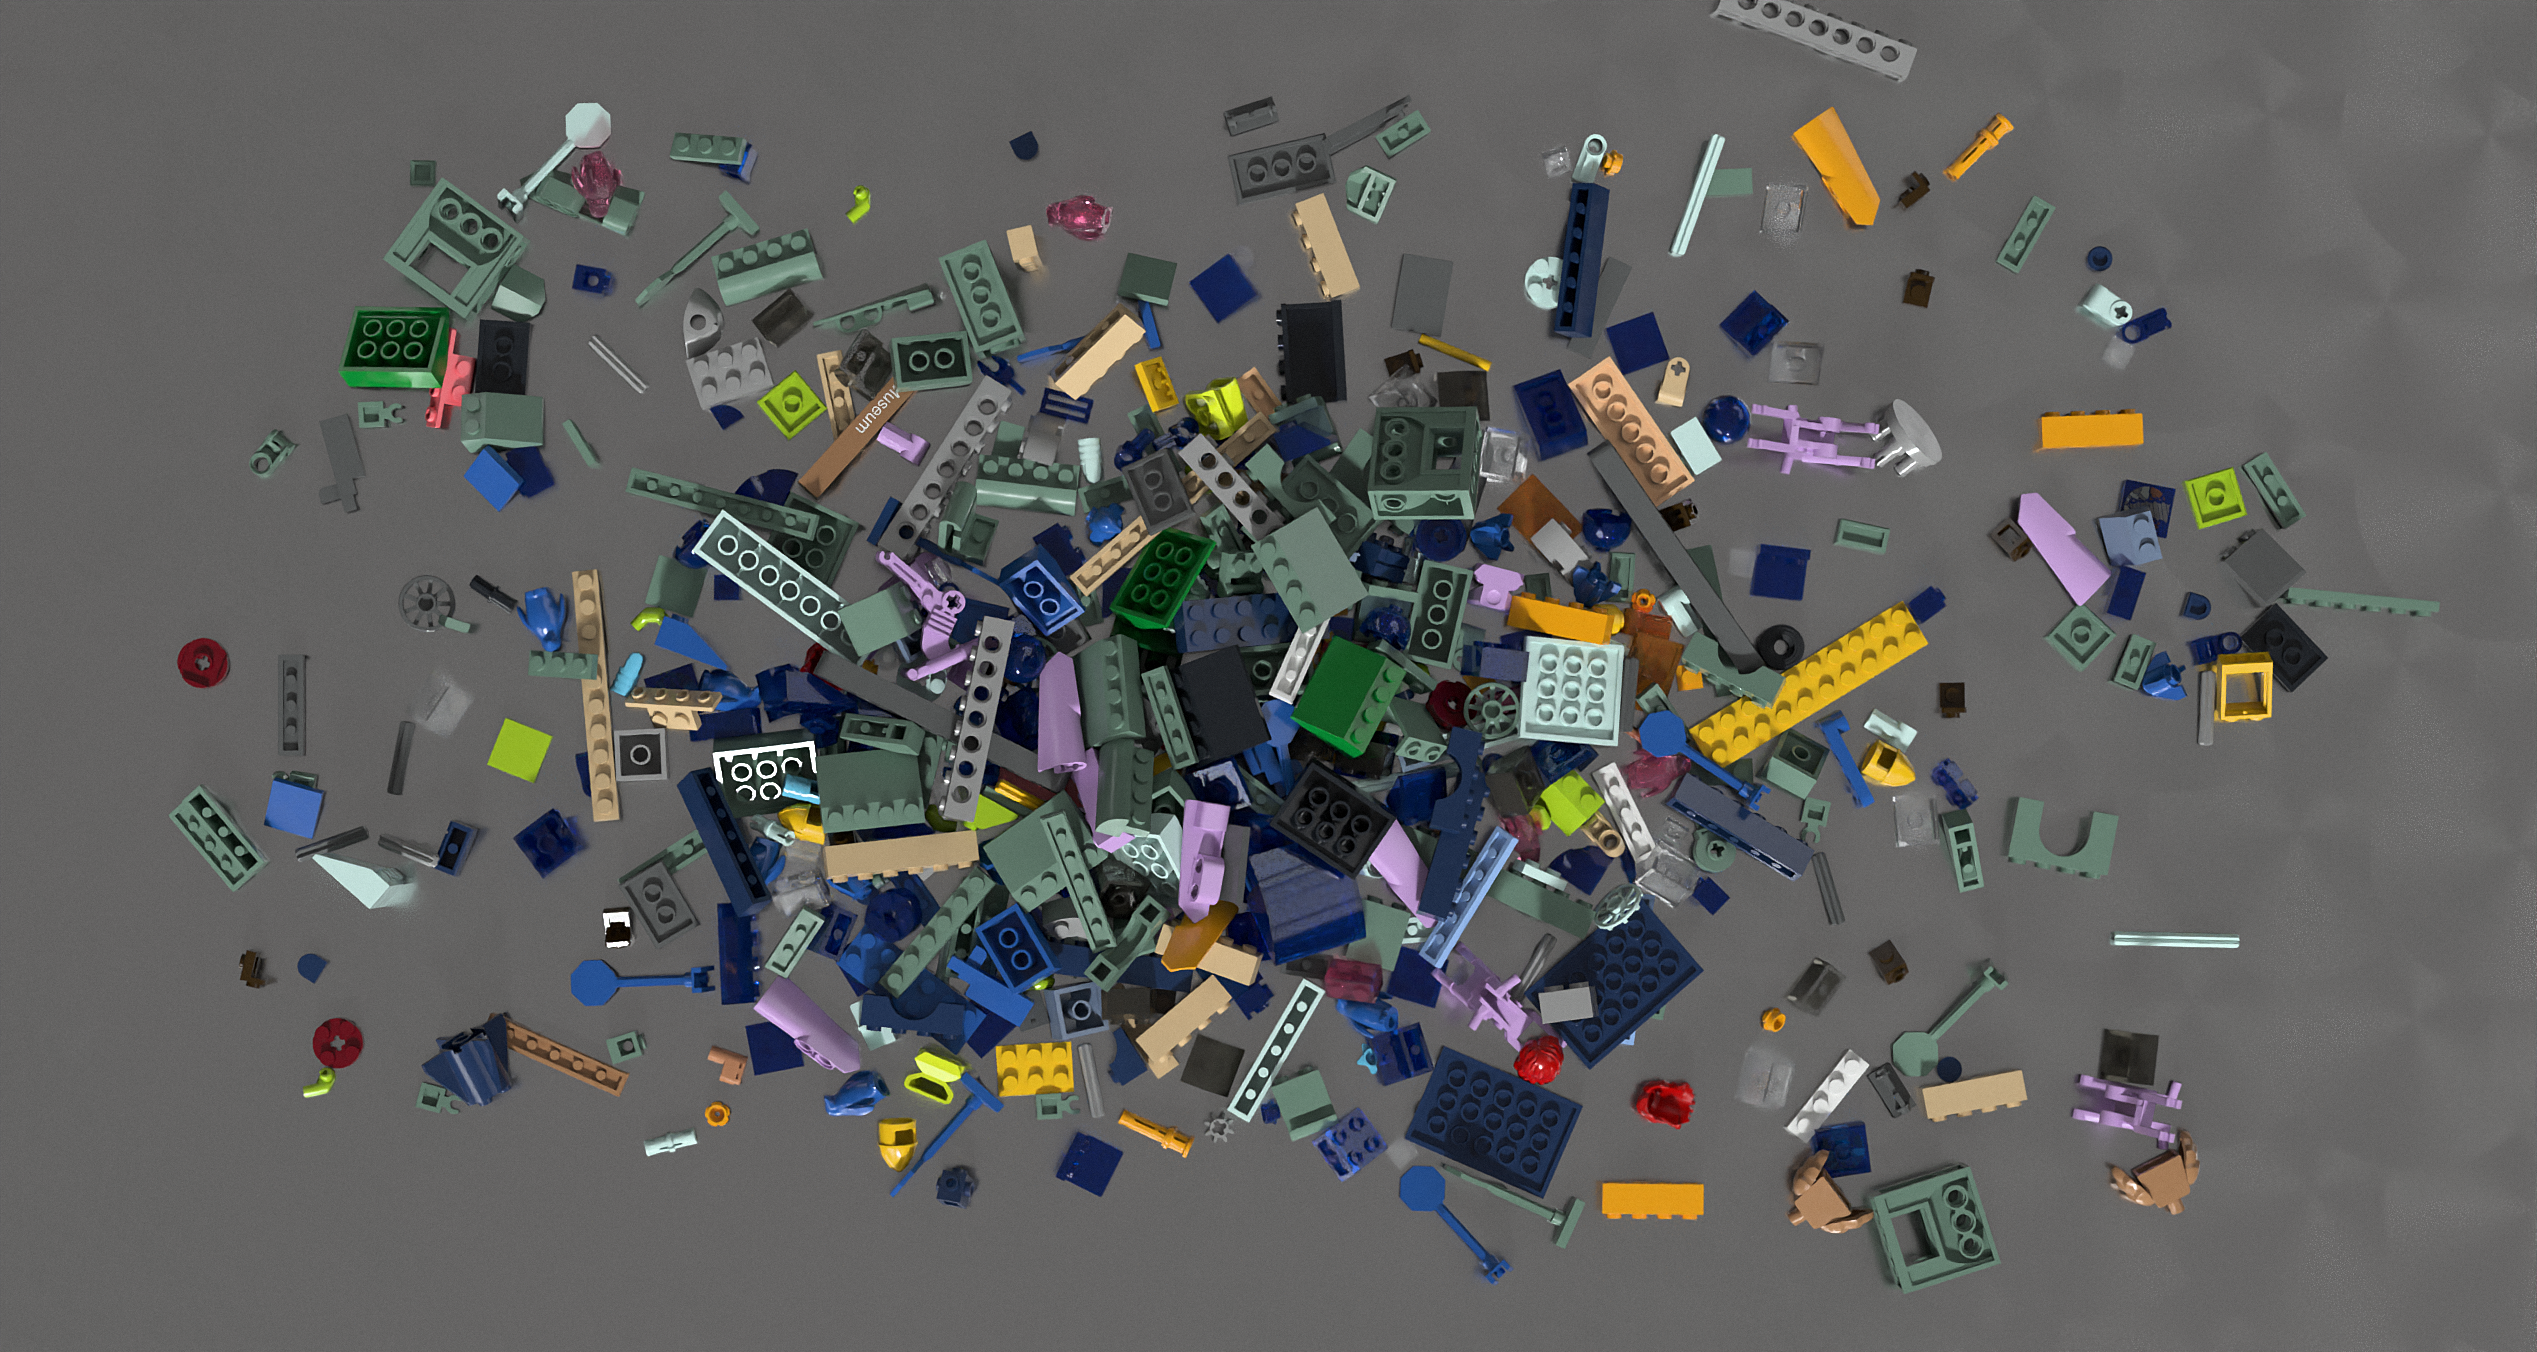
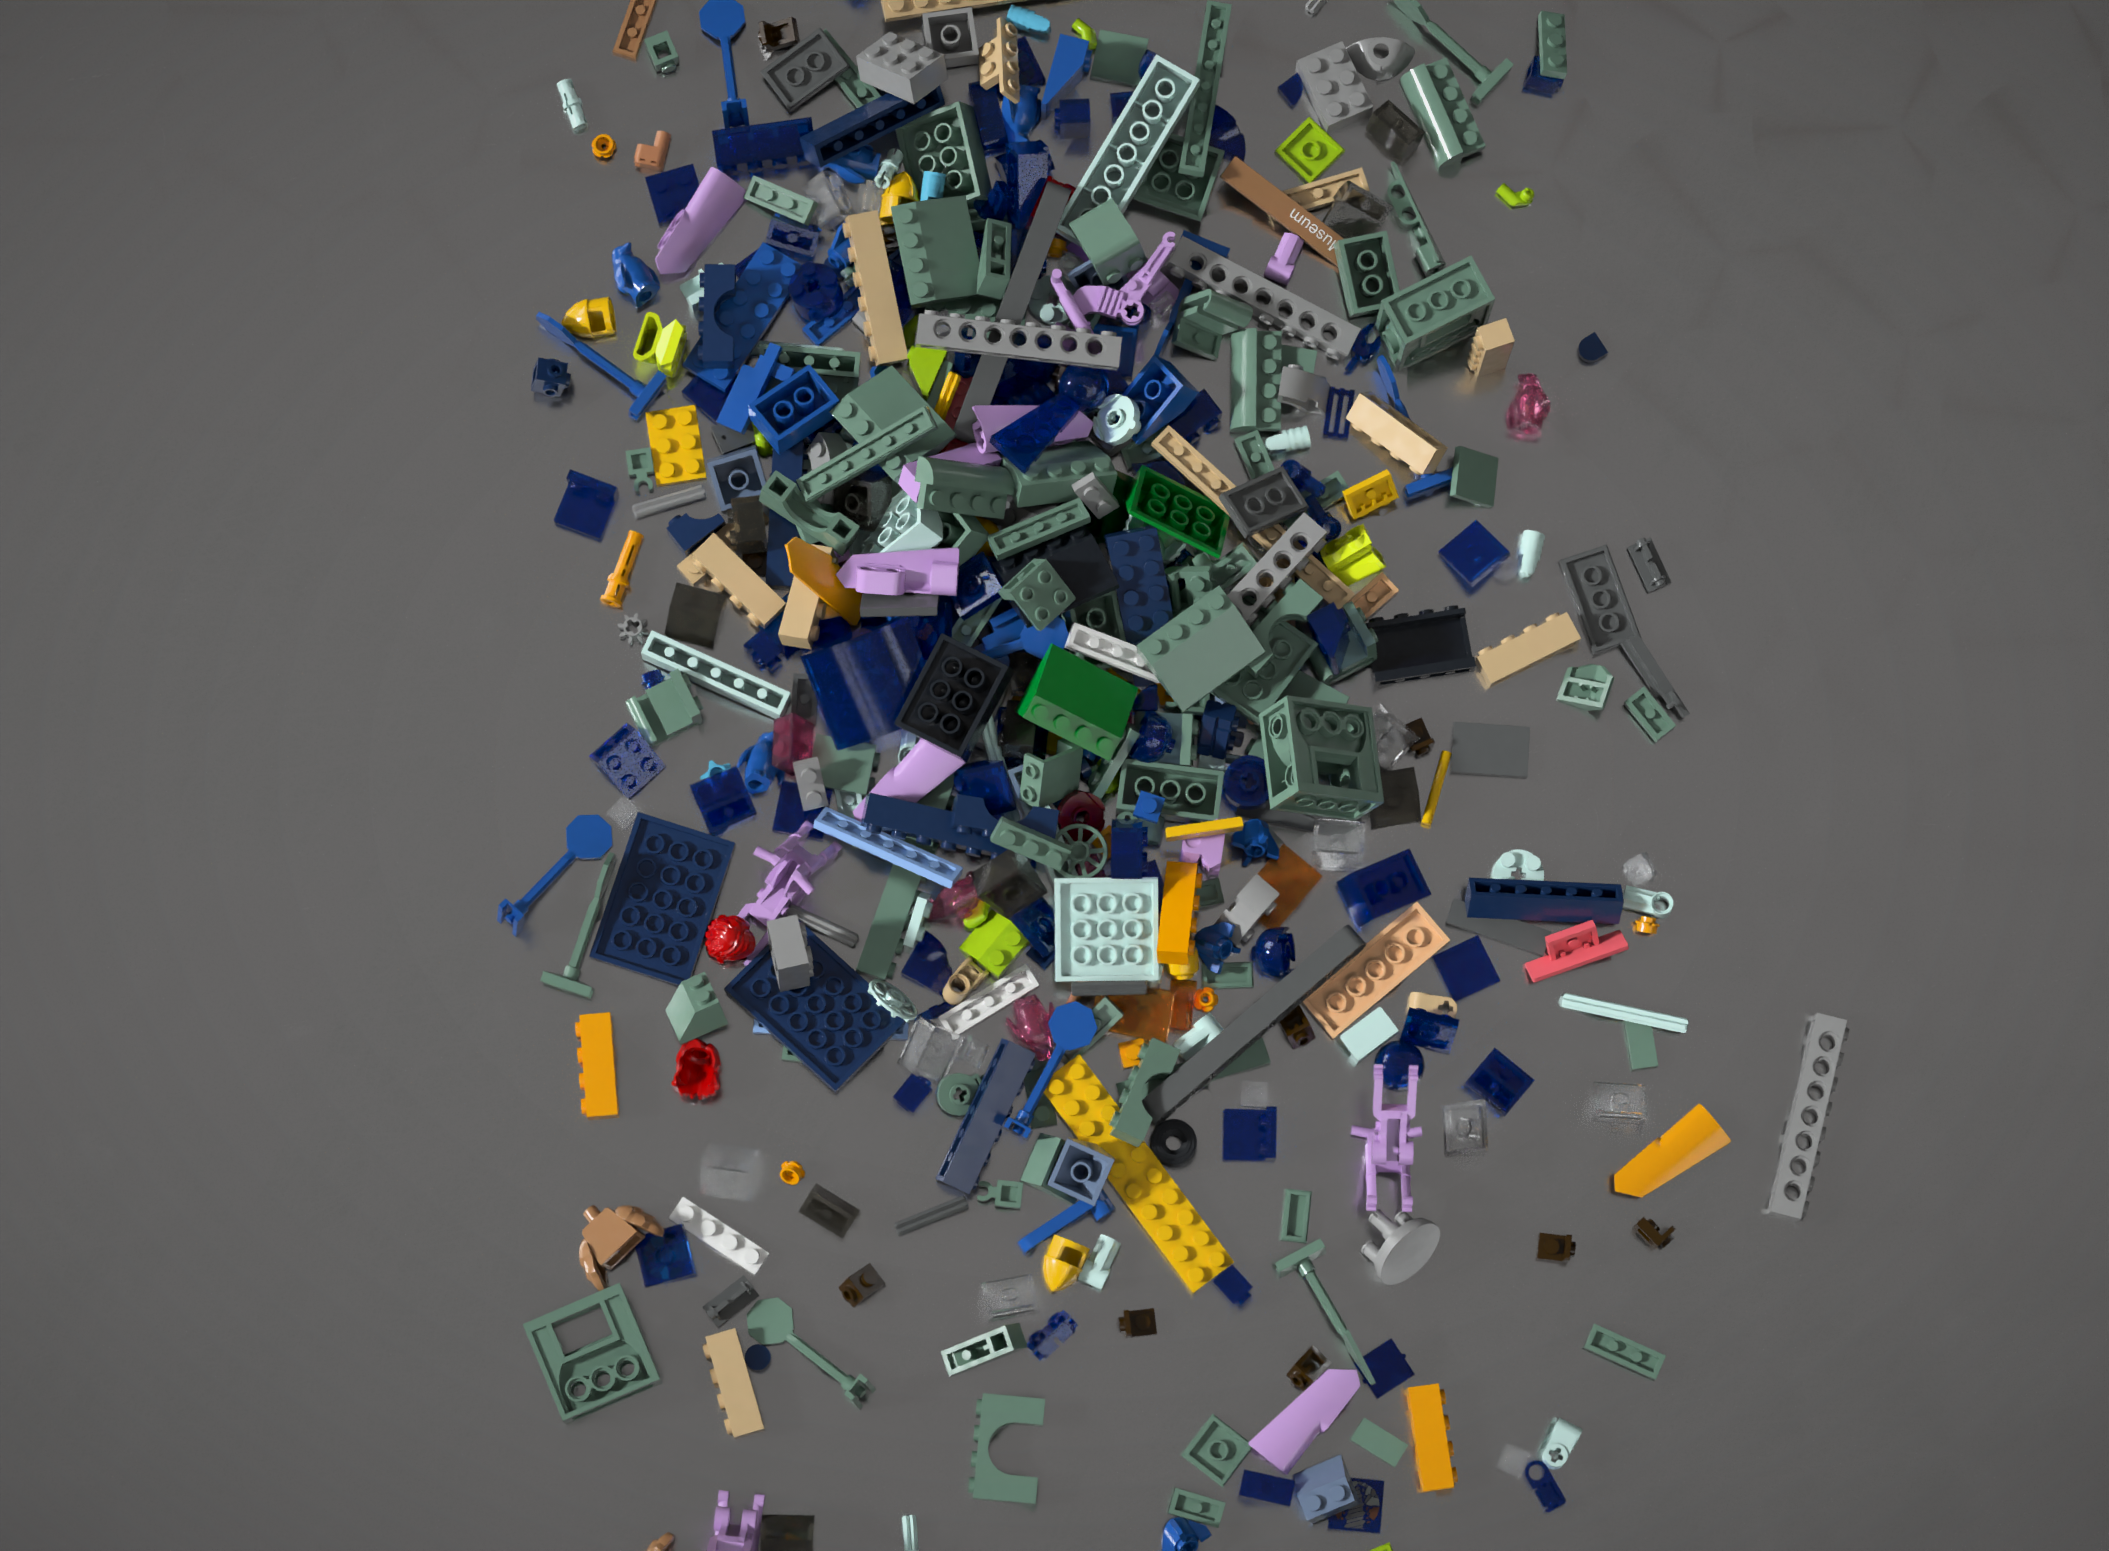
camera: 85 degrees right, 10 degrees down
sand green plate [879,867,996,999] -> none
blue animal [1086,503,1125,547] -> none
light orange pin [1947,112,2014,179] -> none
dark blue tile [2086,246,2113,272] -> none
none -> sand green slope [665,972,728,1044]
none -> light grey plate [792,757,829,811]
none -> light grey brick [856,32,948,104]
none -> clear blue wing [989,391,1080,475]
none -> sand green plate [990,816,1071,871]
none -> sand green bracket [998,559,1075,631]
none -> sand blue slope [1047,1137,1115,1206]
none -> clear blue brick [1054,98,1091,139]
none -> light grey plate [1072,472,1120,519]
none -> light aqua plate [1093,394,1141,446]
none -> blue plate [1133,790,1165,824]
none -> yellow tile [1165,816,1243,842]
none -> sand green piece [1275,1238,1376,1386]
none -> sand green tile [1350,1418,1408,1468]
none -> clear blue piece [1353,1338,1415,1399]
none -> clear blue plate [1400,1007,1459,1054]
none -> light aqua hinge [1517,530,1545,579]
none -> coral bracket [1525,920,1629,982]

